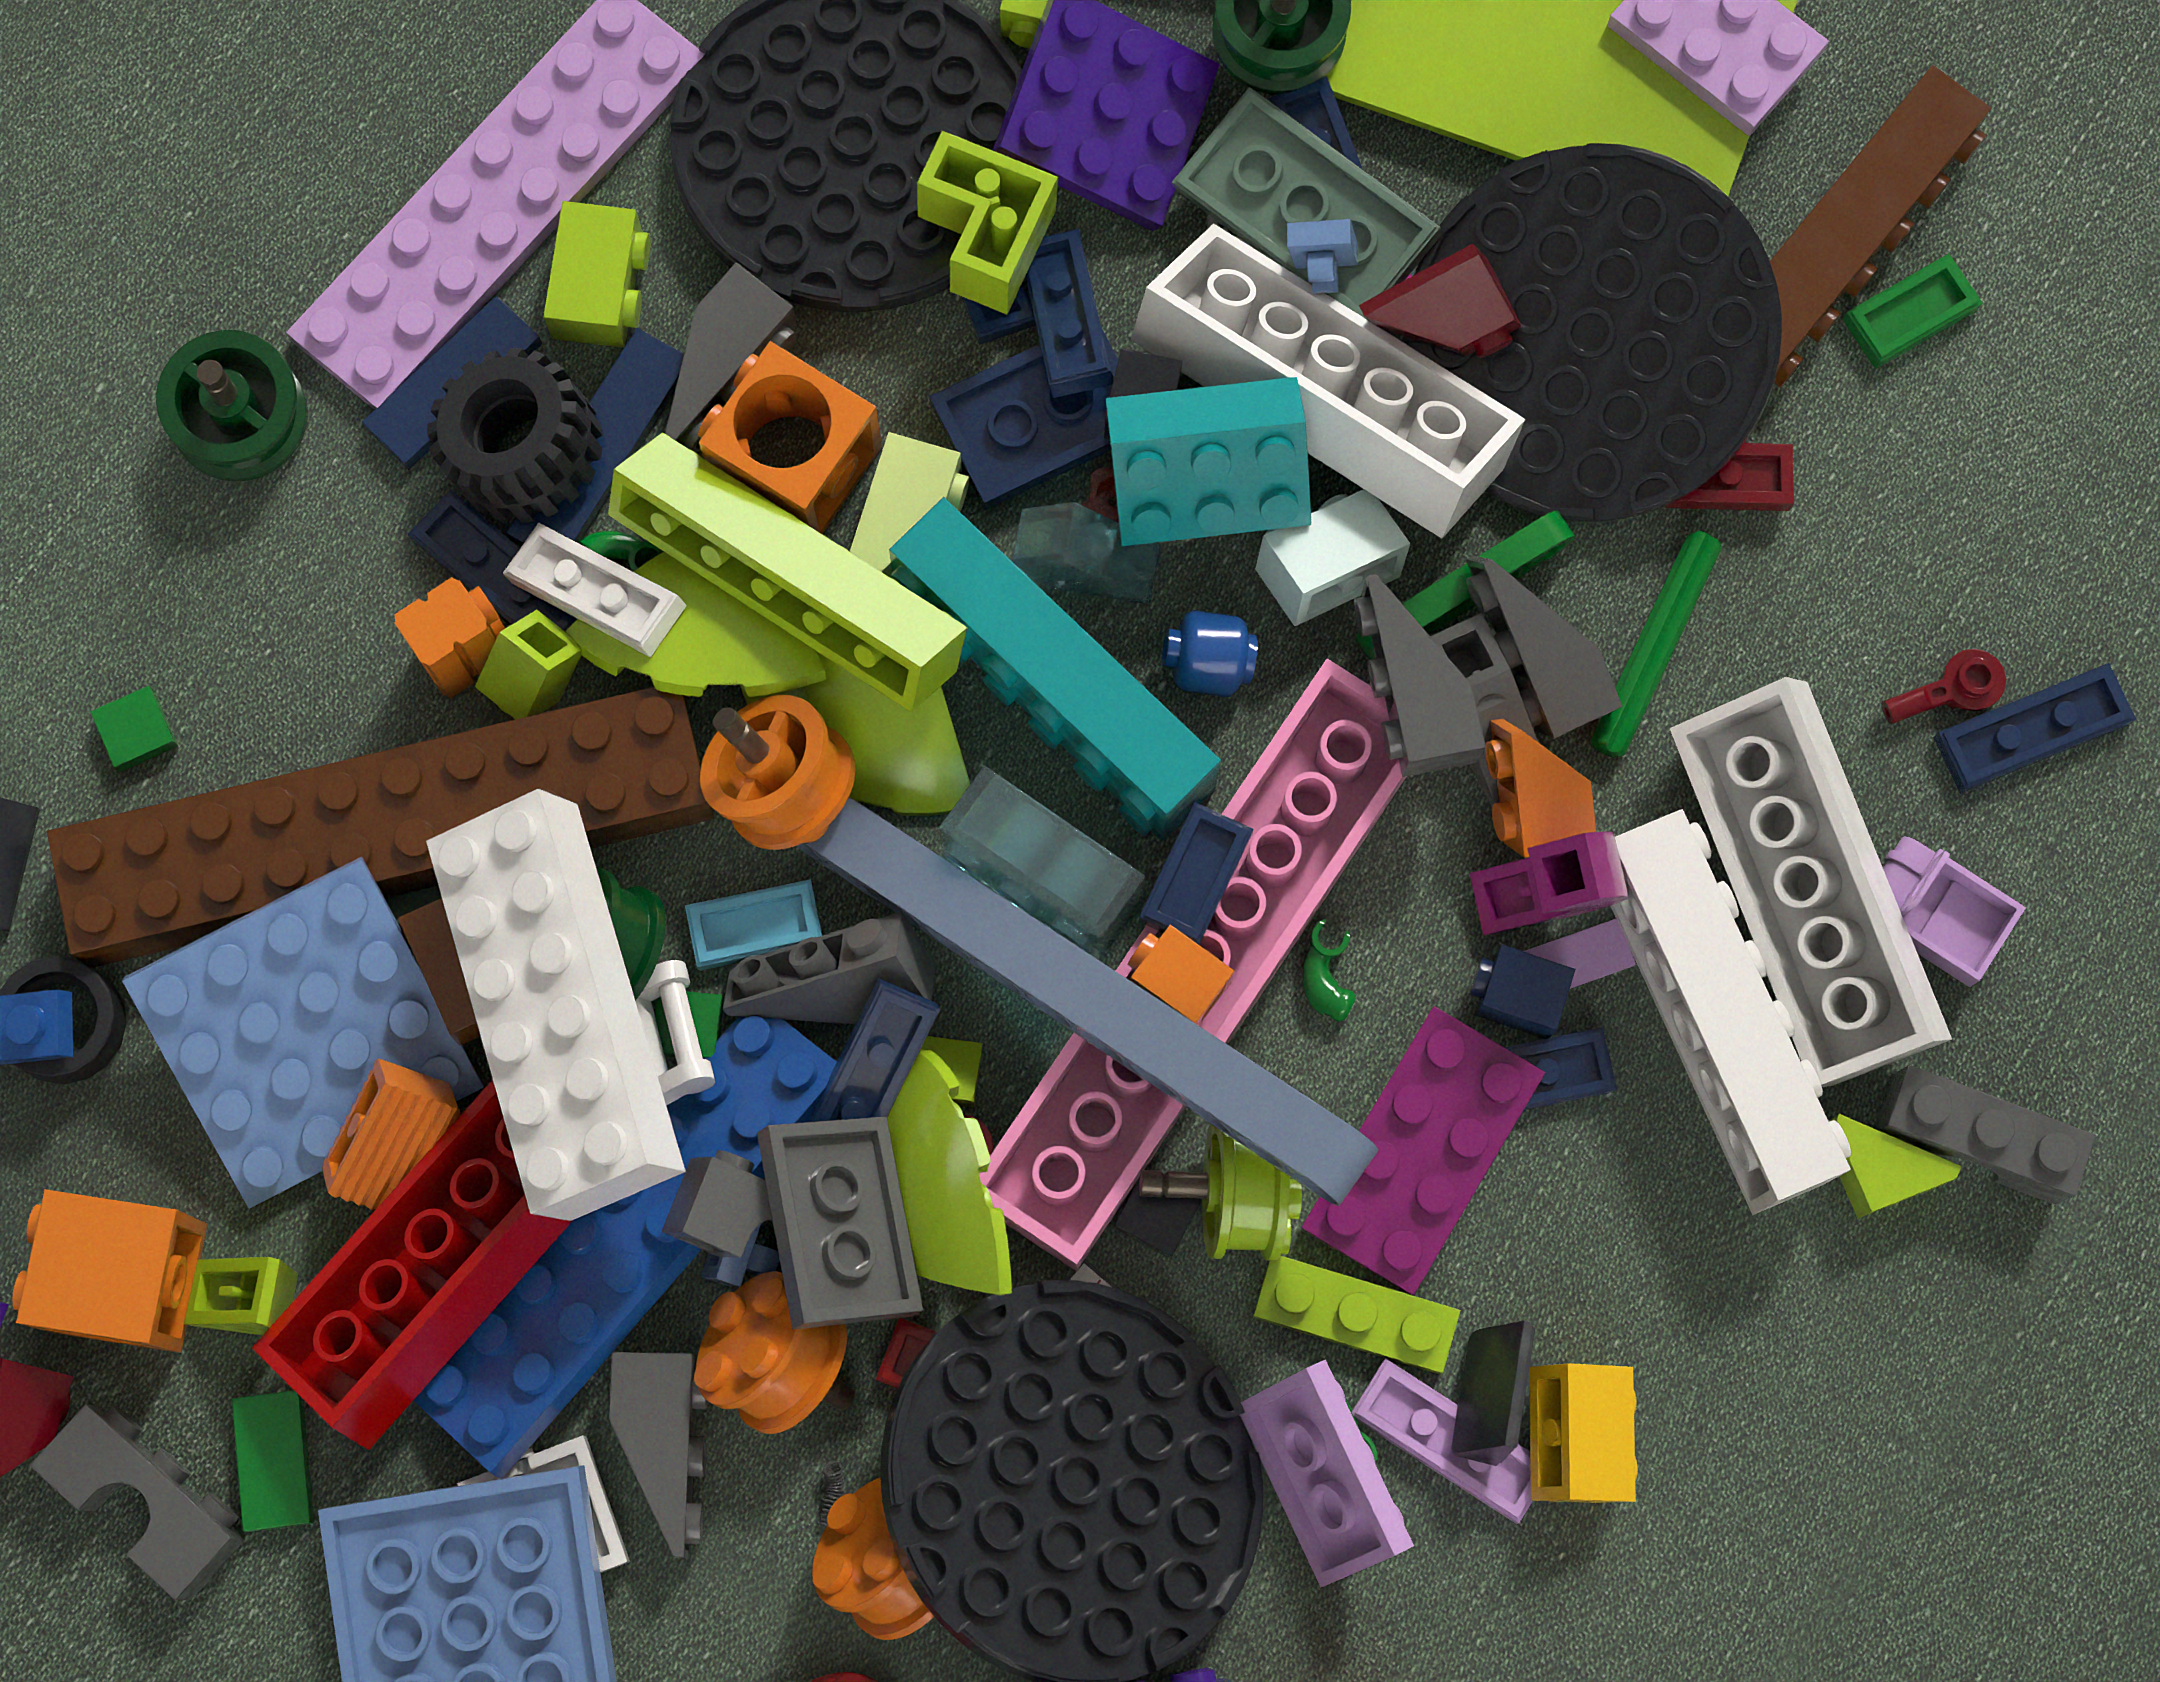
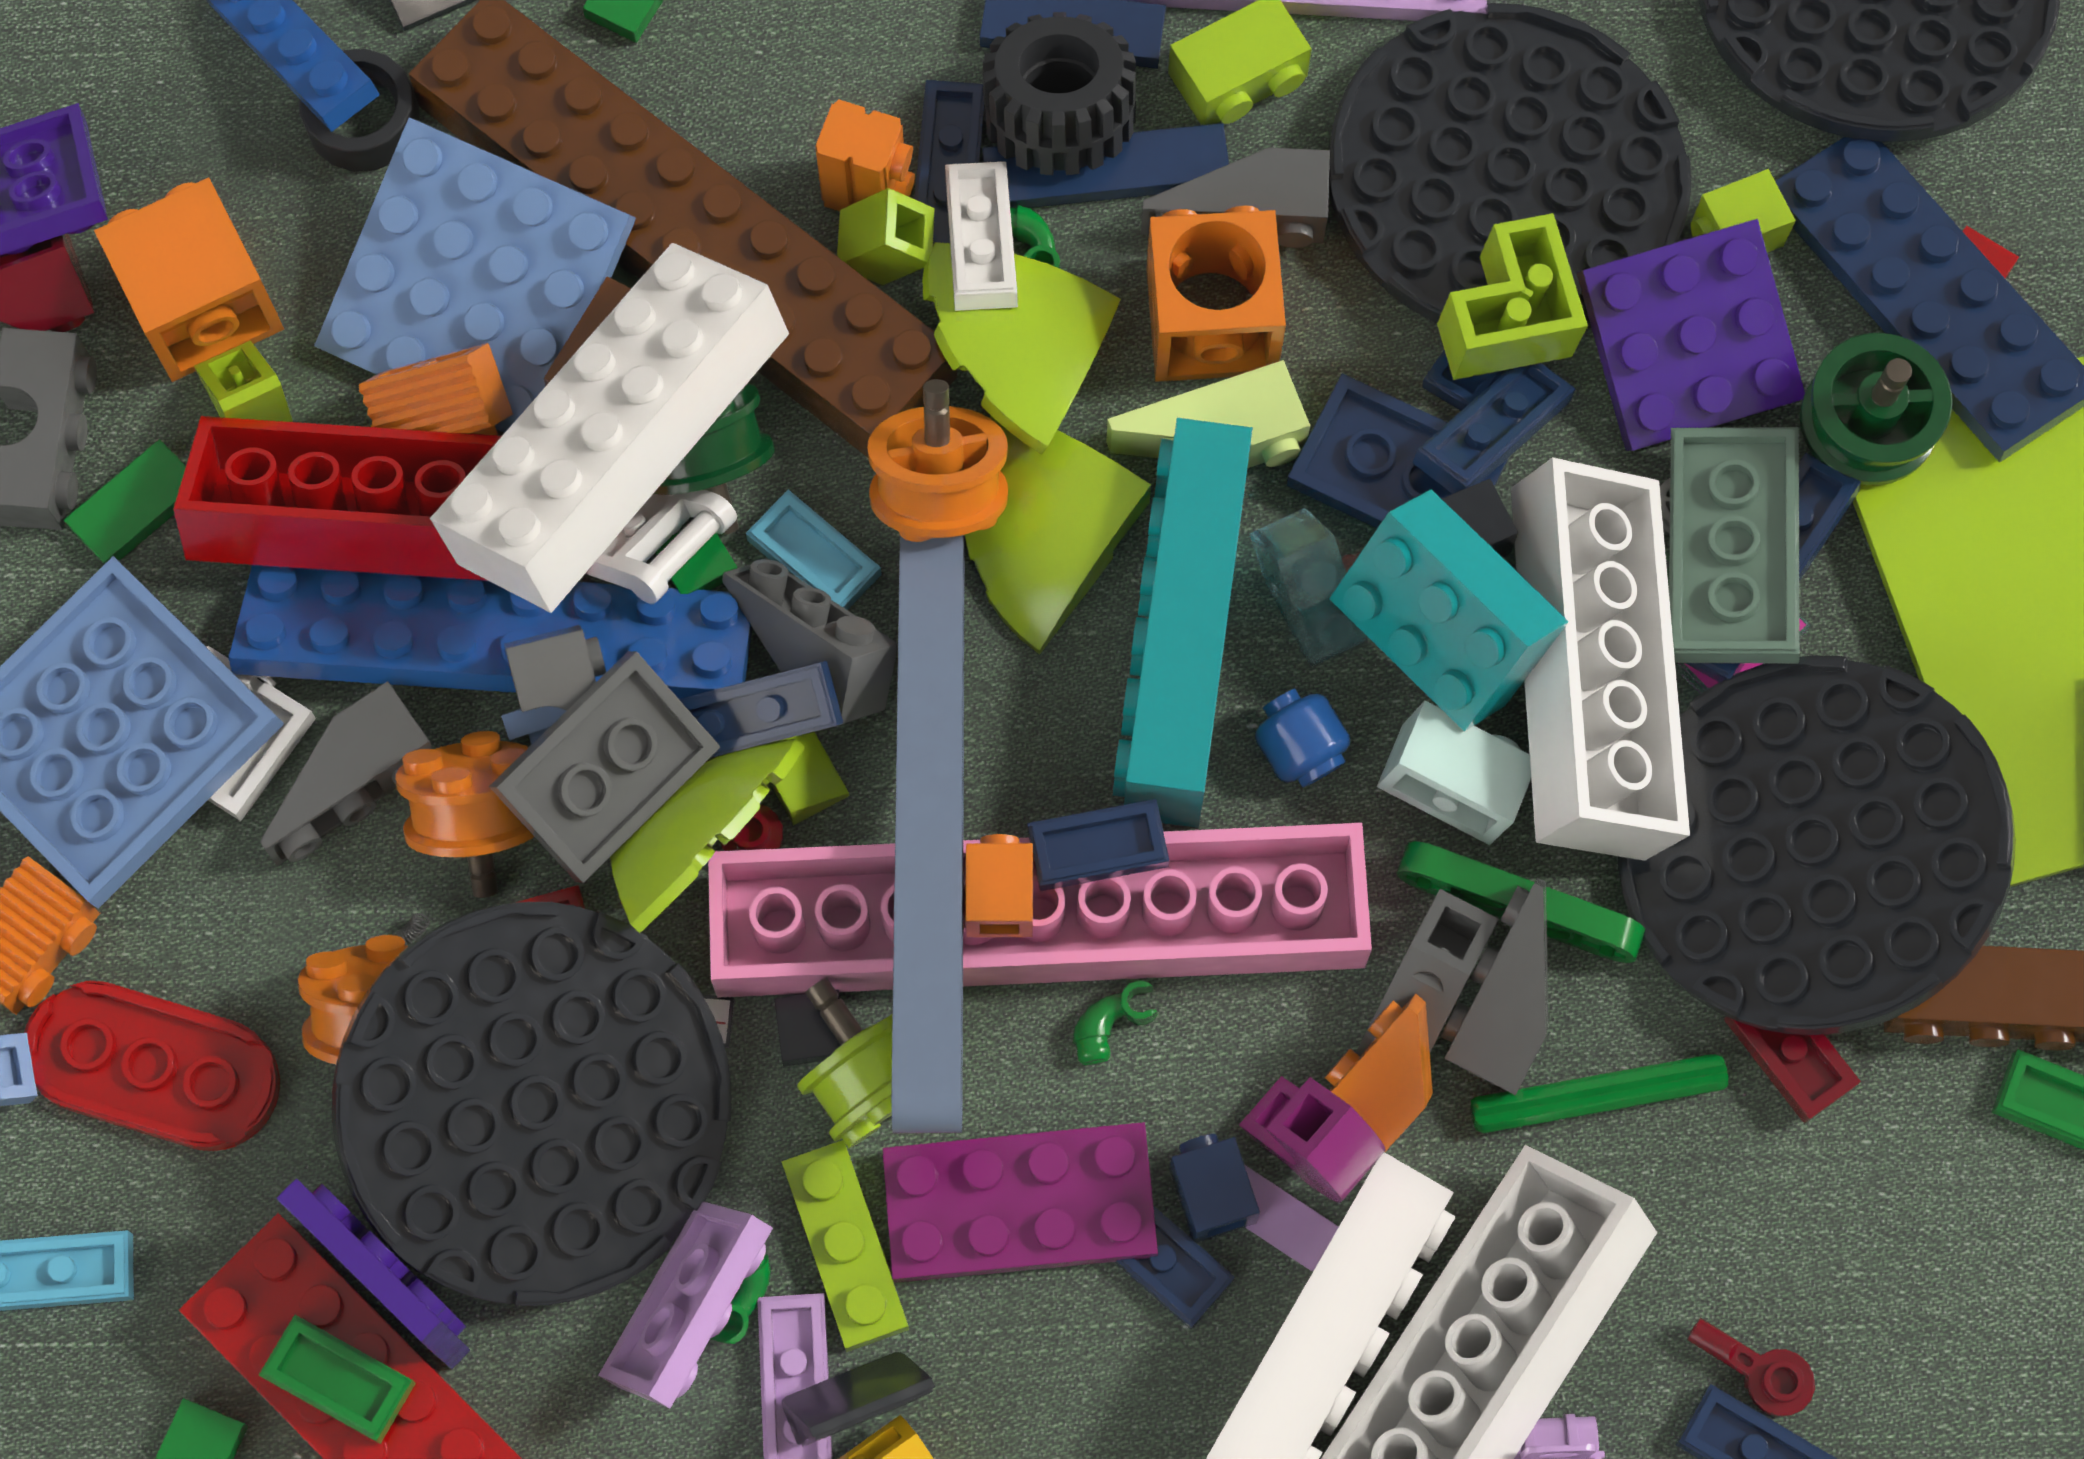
camera: 55 degrees right, 5 degrees down
brick [608,432,967,712] -> none
clear light blue brick [939,765,1145,961] -> none
medium blue tile [1287,219,1358,294] -> none
dark grey slope [1354,574,1486,777] -> none
dark red slope [1359,244,1522,358] -> none

